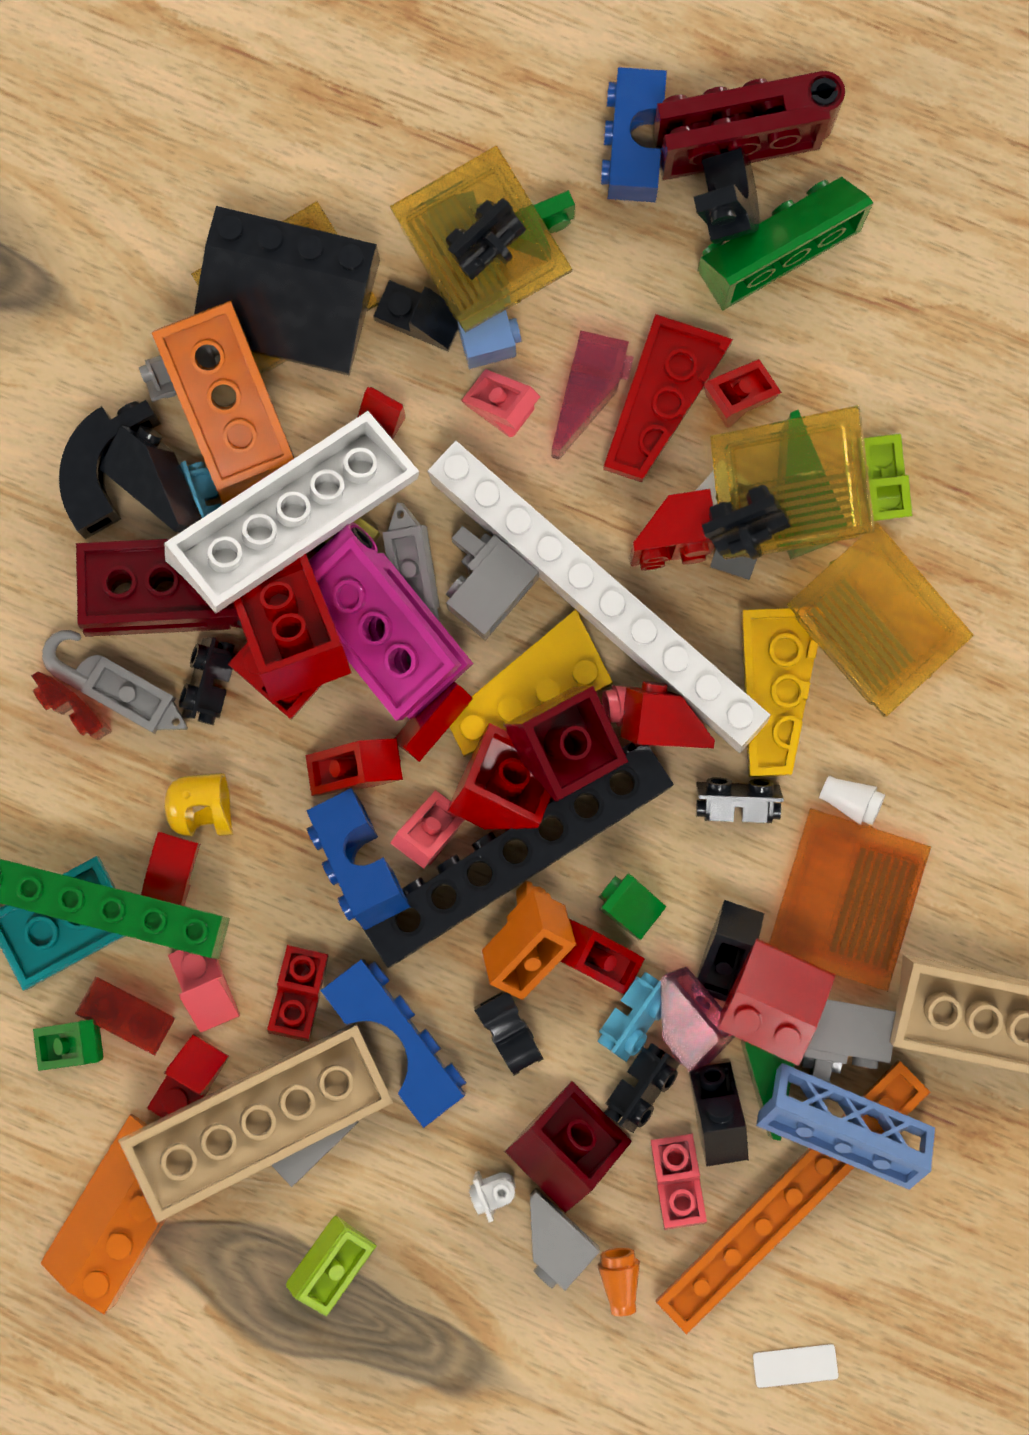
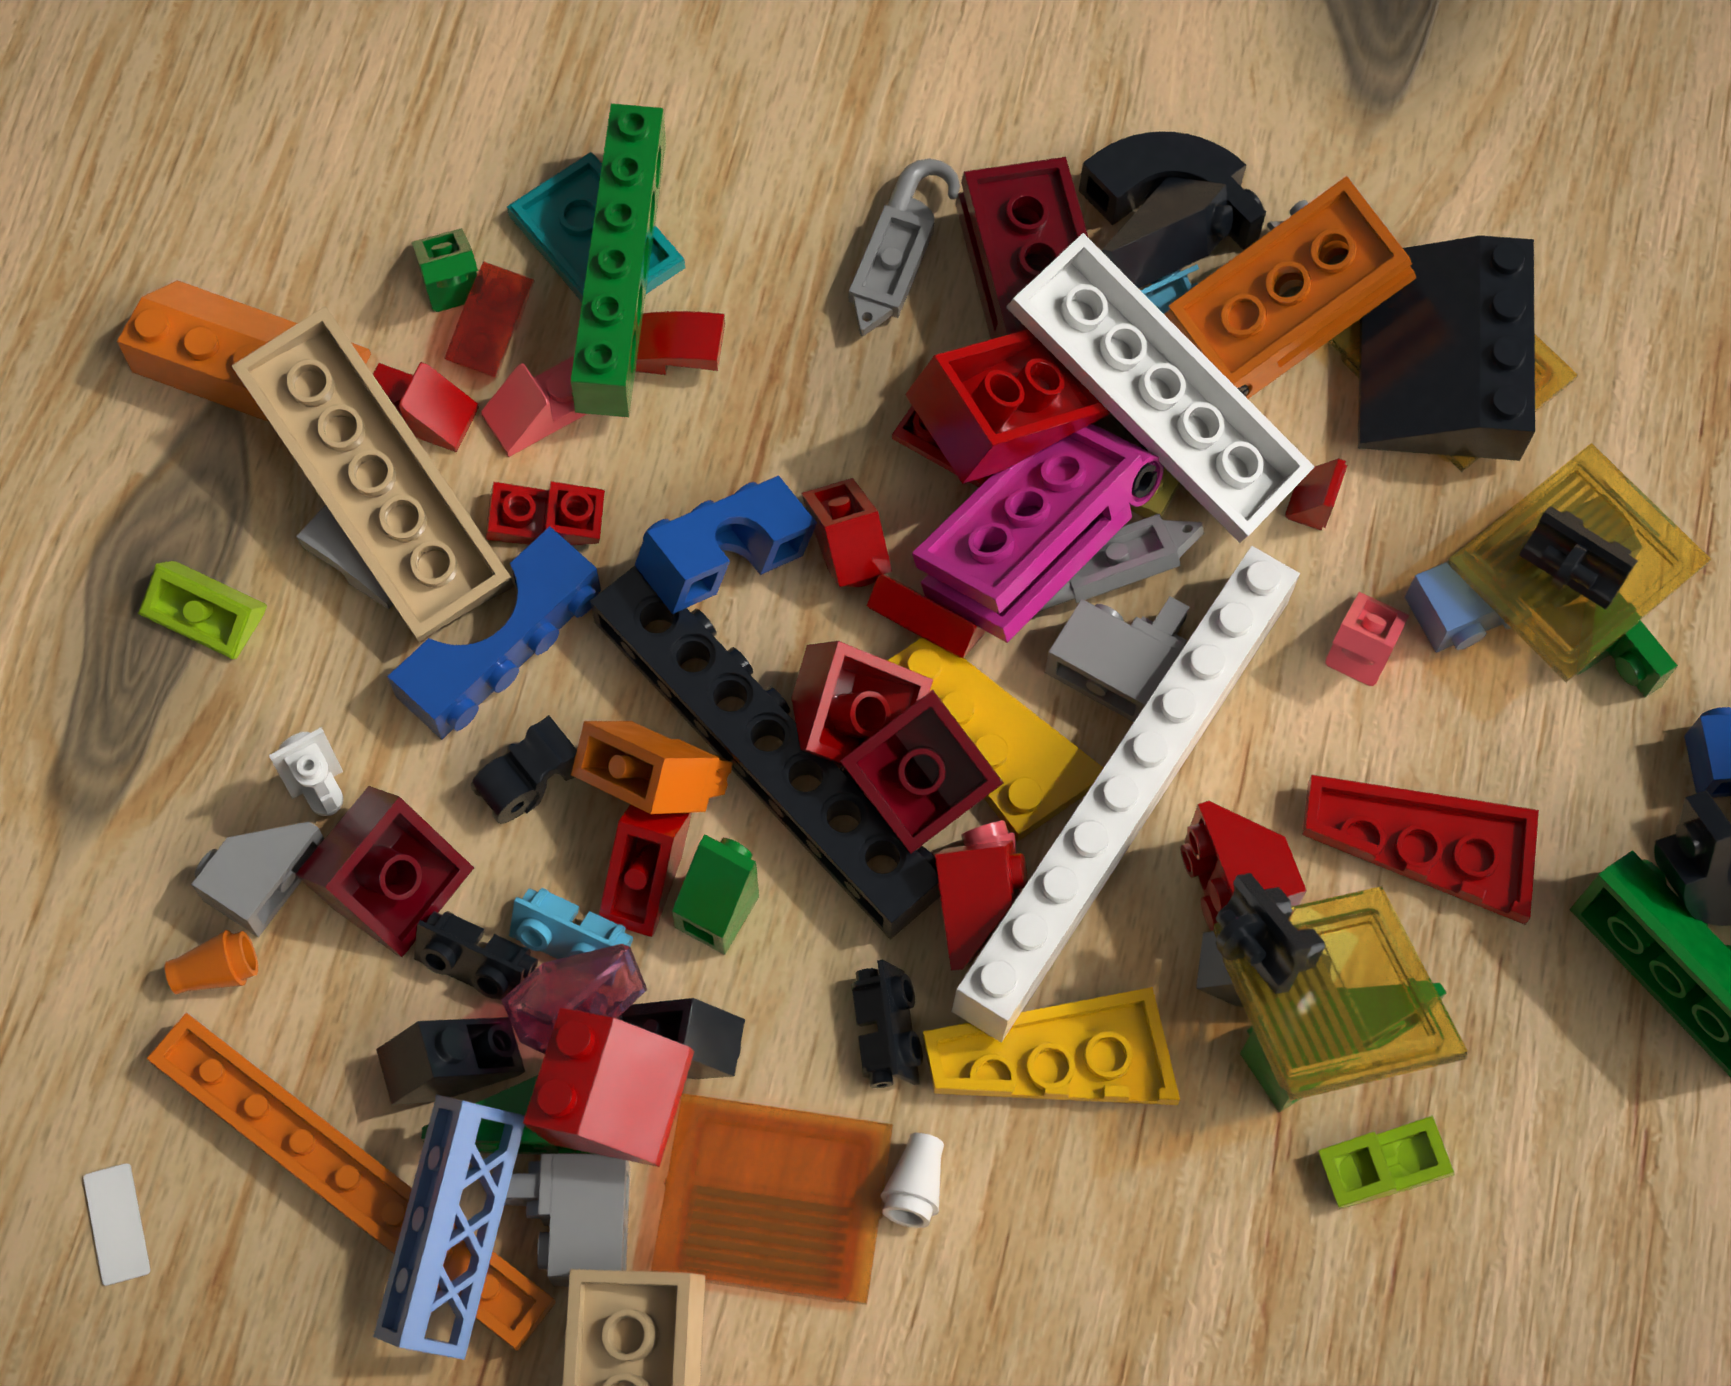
camera: 75 degrees right, 15 degrees down
clear red slope [31,671,112,740] -> none
yellow helmet [164,773,233,836] -> none
black hinge [179,637,236,725] -> none
black slope [373,280,464,352] -> none
coral slope [390,790,465,869] -> none
clear pink slope [551,330,634,460] -> none
coral slope [650,1134,707,1230] -> none
red slope [704,359,782,428] -> none
clear yellow piece [787,522,974,717] -> none

